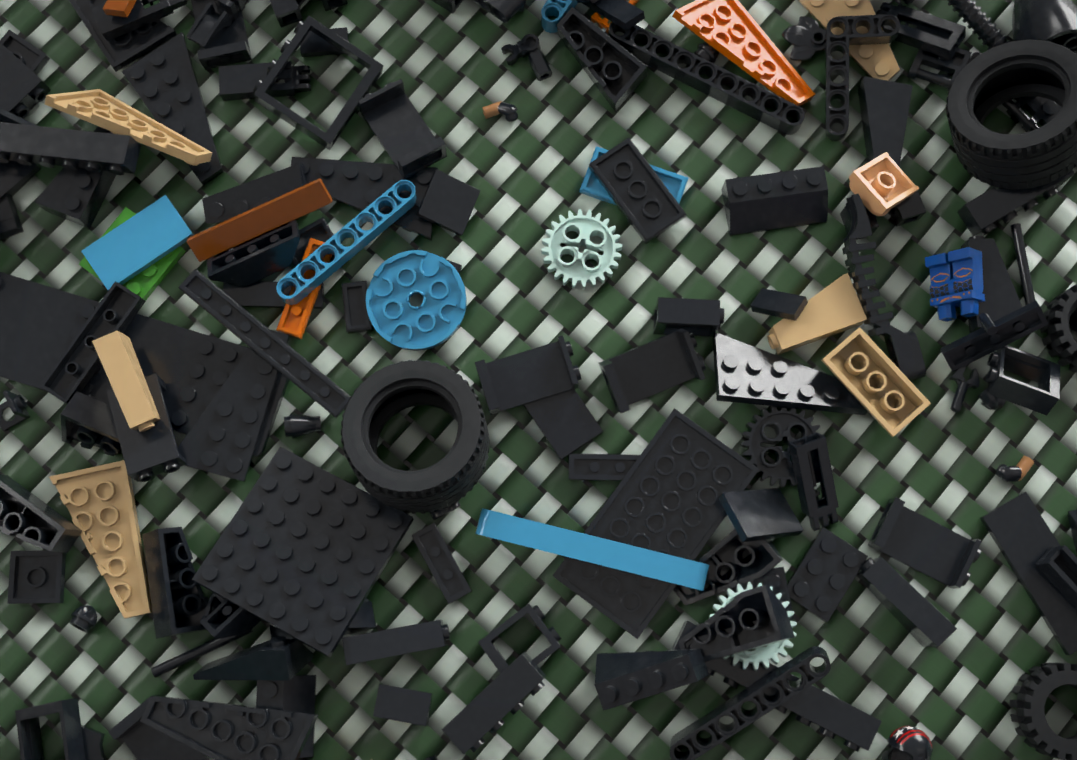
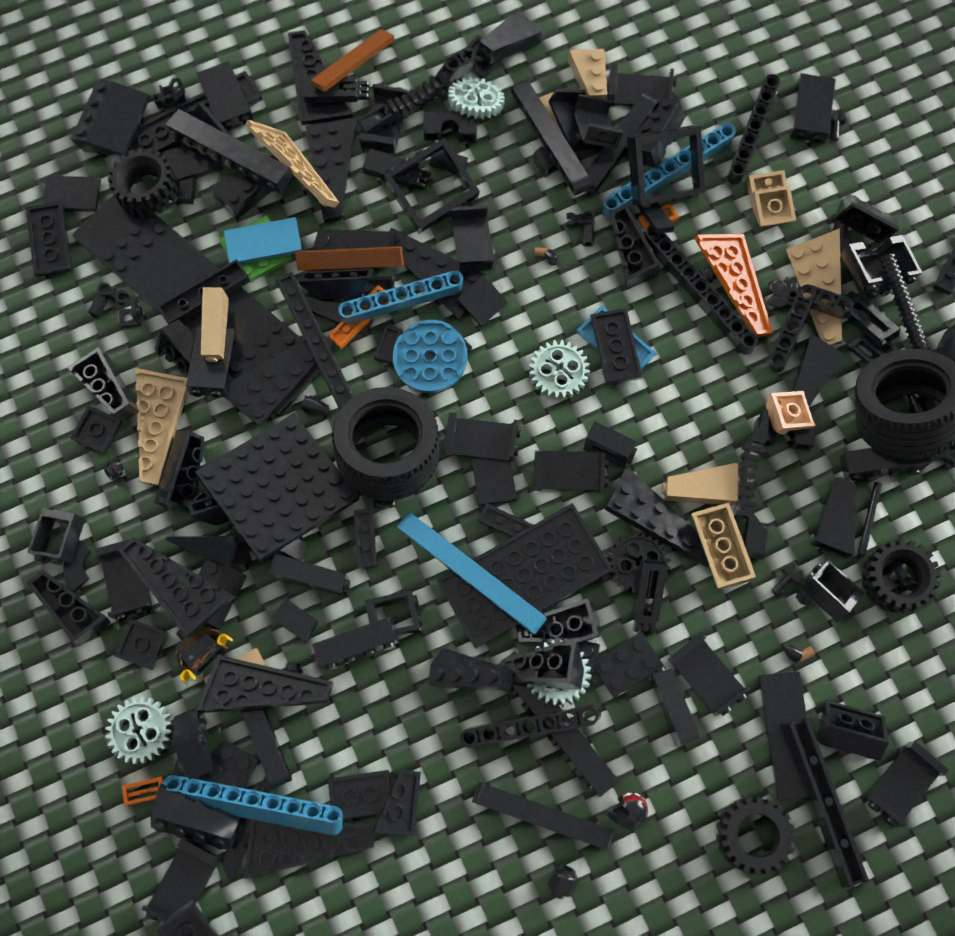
camera: 25 degrees right, 5 degrees down
black bar [151,629,253,678] -> none
black tile [718,488,804,542] -> none
black slope [721,166,828,236] -> none
black tile [750,288,808,321] -> none
blue hips [925,247,985,322] -> none
black plate [940,301,1049,372] -> none

